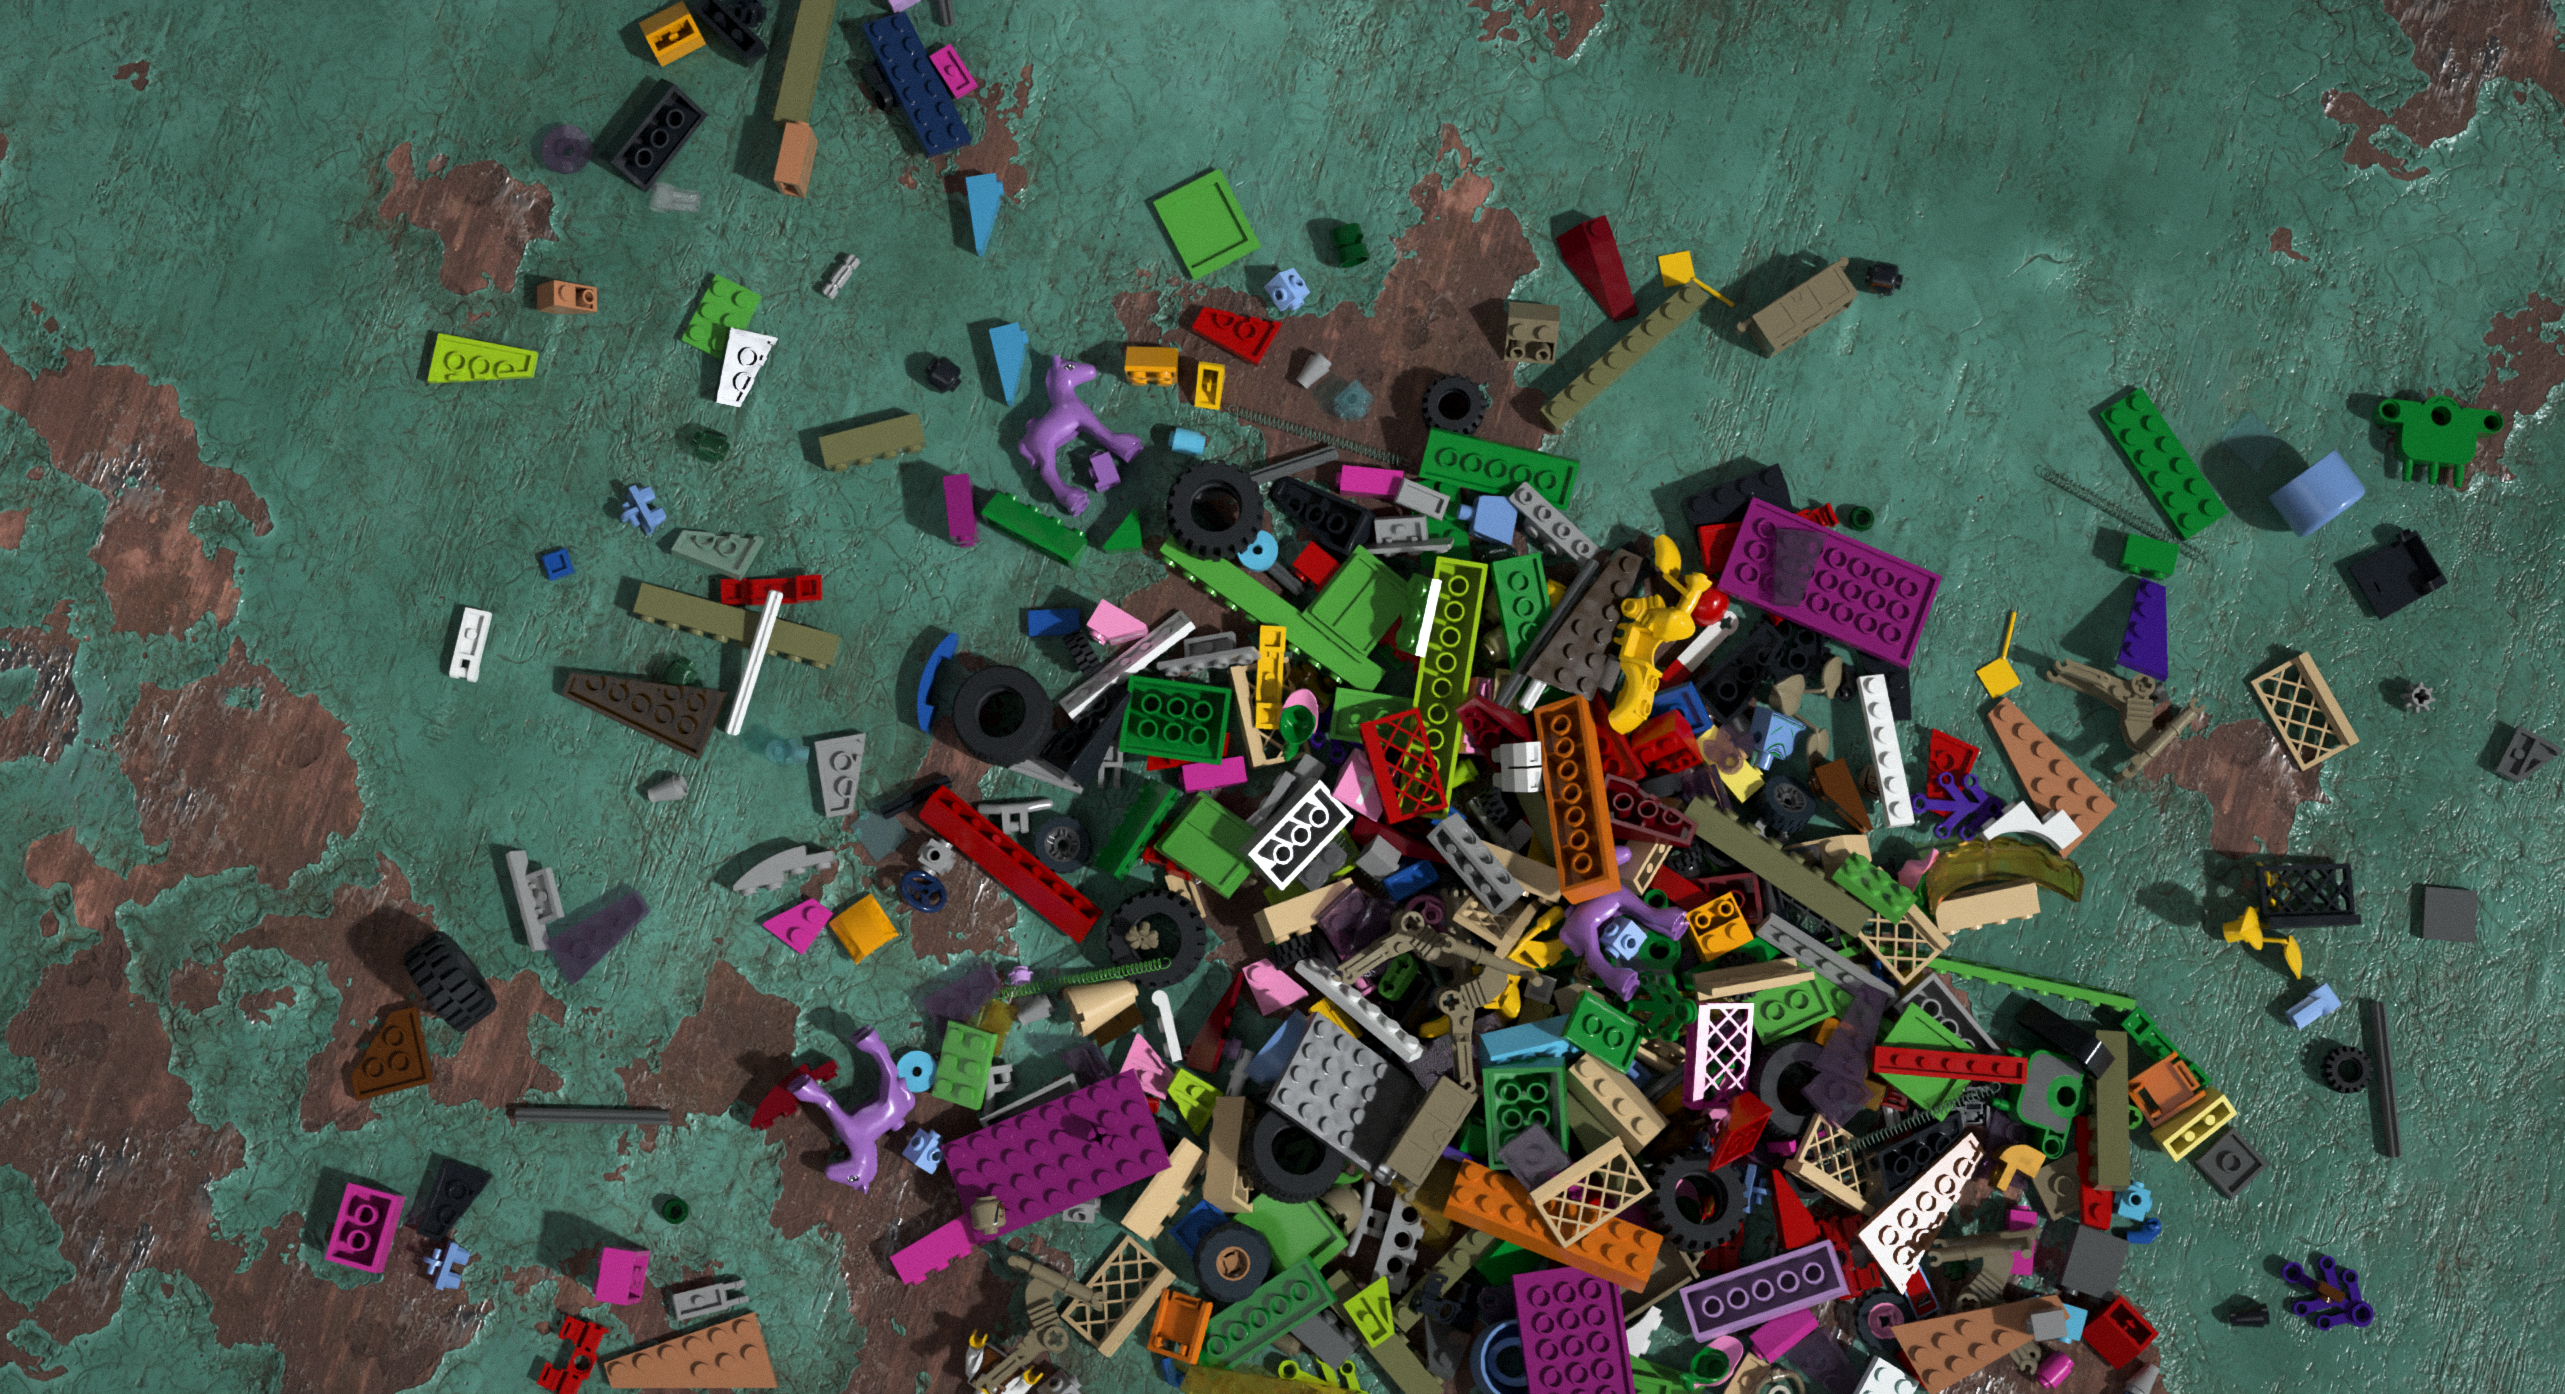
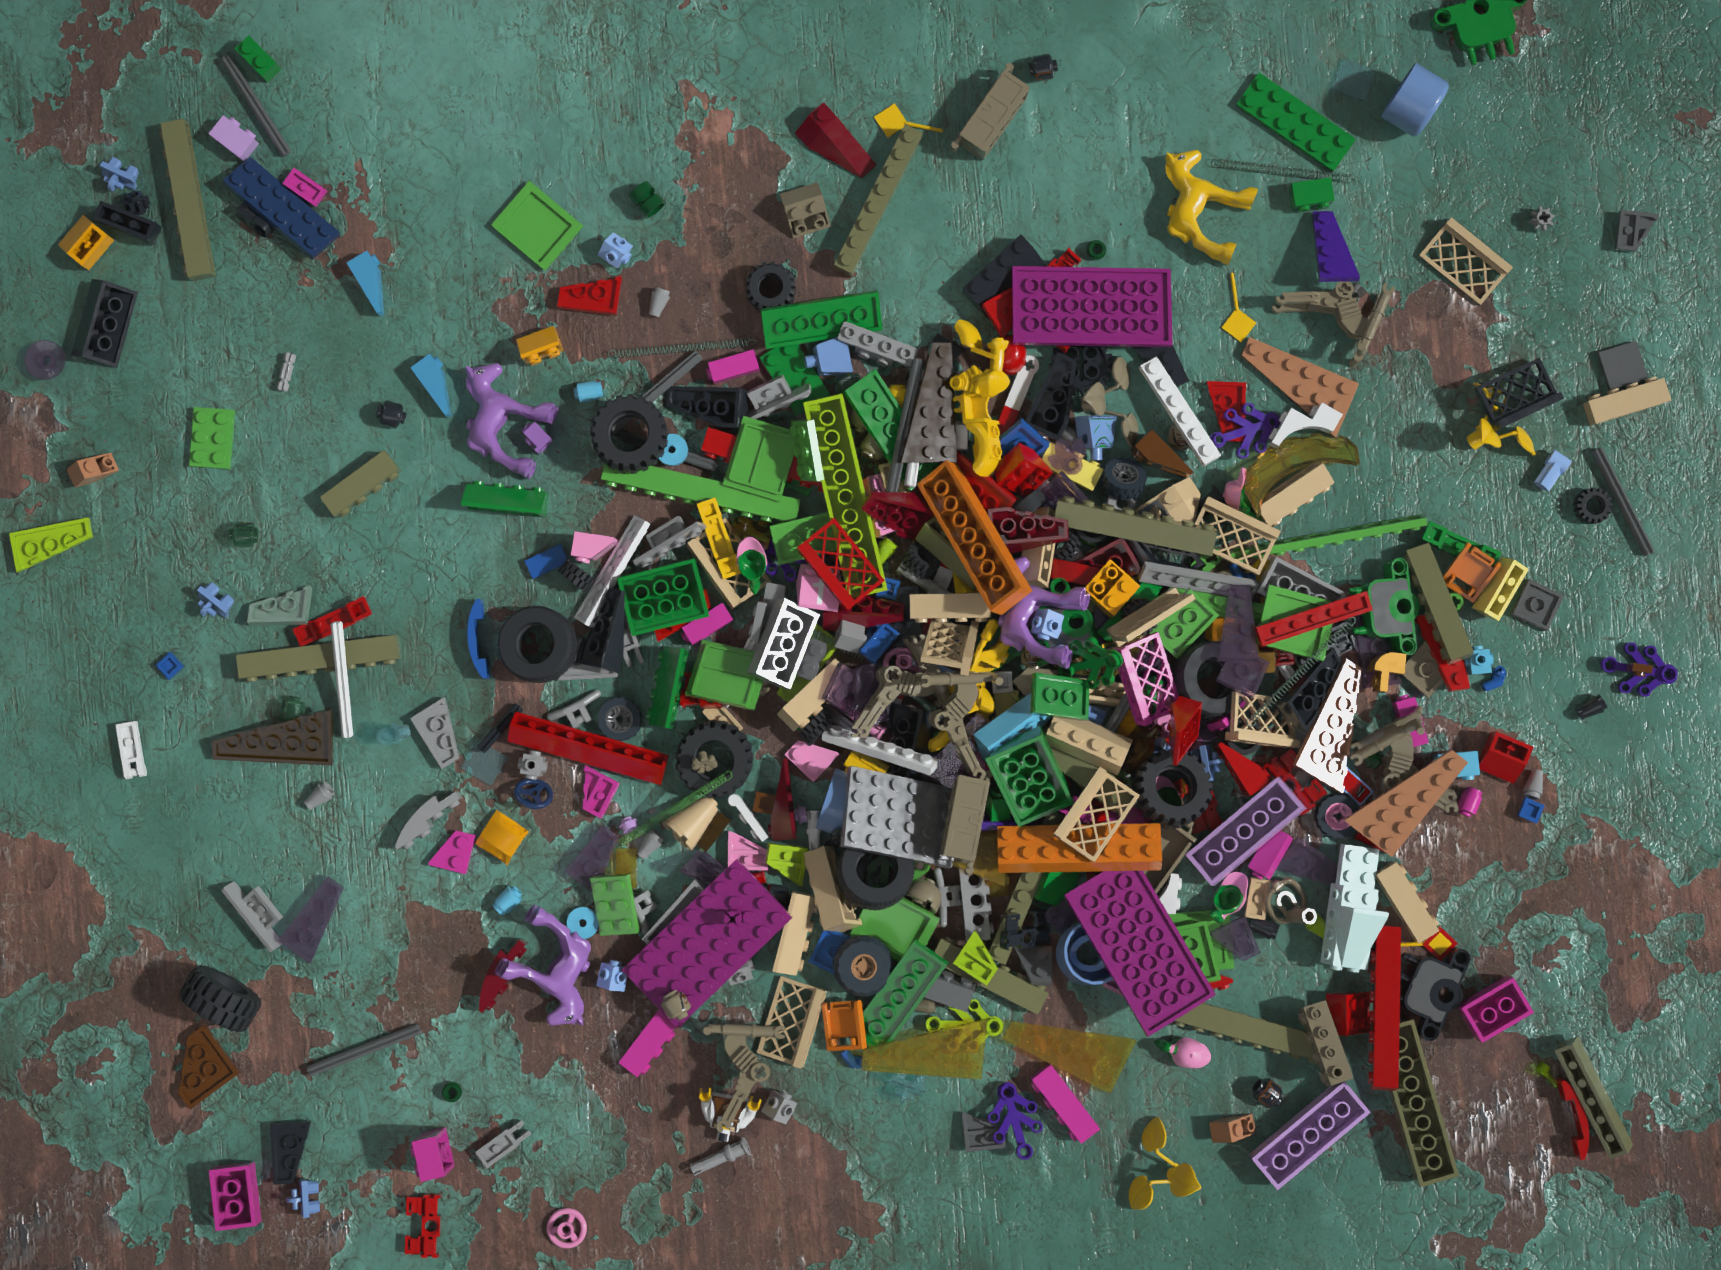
camera: 25 degrees left, 5 degrees up
nougat wing [604,1312,779,1388] -> none
clear piece [649,182,701,214] -> none
wing [713,327,778,407] -> none
nougat brick [773,121,818,199] -> none
magenta brick [943,473,980,548] -> none
green slope [1102,508,1143,555] -> none
yellow slope [1194,361,1225,410] -> none
clear light blue brick [1333,379,1374,422] -> none
bright green beam [1378,953,1419,1001] -> none
light grey tile [1393,478,1450,521] -> none
light grey brick [1427,813,1525,916] -> none
hips [1491,741,1543,792] -> none
clear purple plate [1496,1119,1572,1193] -> none
clear purple wing [1772,528,1828,608] -> none
bright green plate [1832,851,1918,925] -> none
black arm [1836,665,1858,702] -> none
black beam [2014,998,2115,1080] -> none
light grey brick [2025,1306,2068,1341] -> none
dark grey brick [2055,1224,2130,1305] -> none
black door [2348,528,2449,621] -> none
none -> medium azure brick [492,886,522,916]
none -> dark pink wing [583,765,620,819]
none -> reddish brown plate [752,791,776,815]
none -> yellow animal [1165,150,1258,266]
none -> tan brick [1583,377,1672,426]

